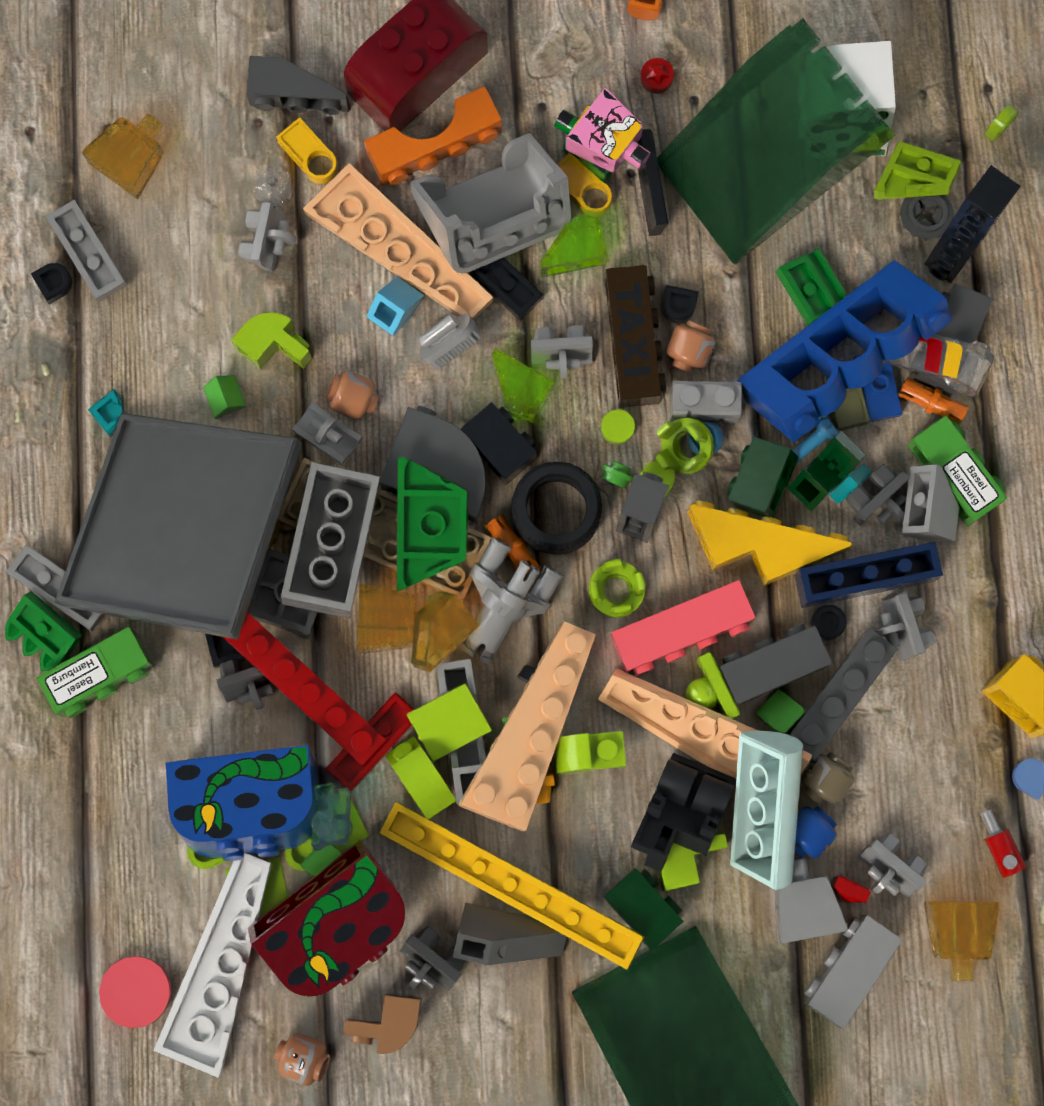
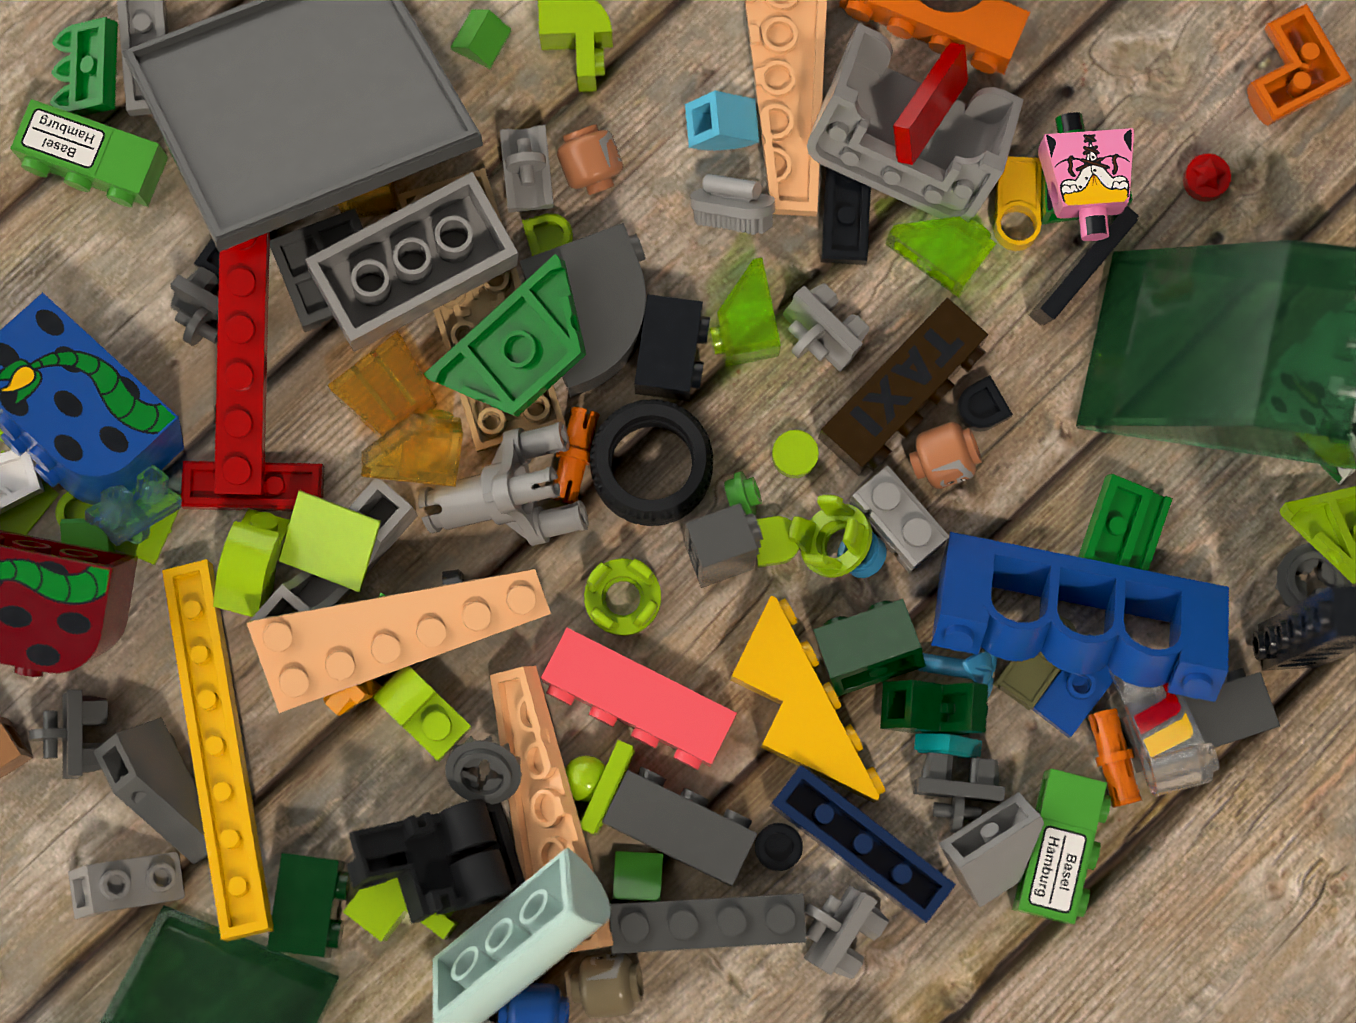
camera: 50 degrees right, 0 degrees up
none -> light grey bracket [68,852,185,919]
none -> dark grey gear [445,735,523,804]
none -> lime tile [522,213,573,256]
none -> red tile [893,42,968,165]

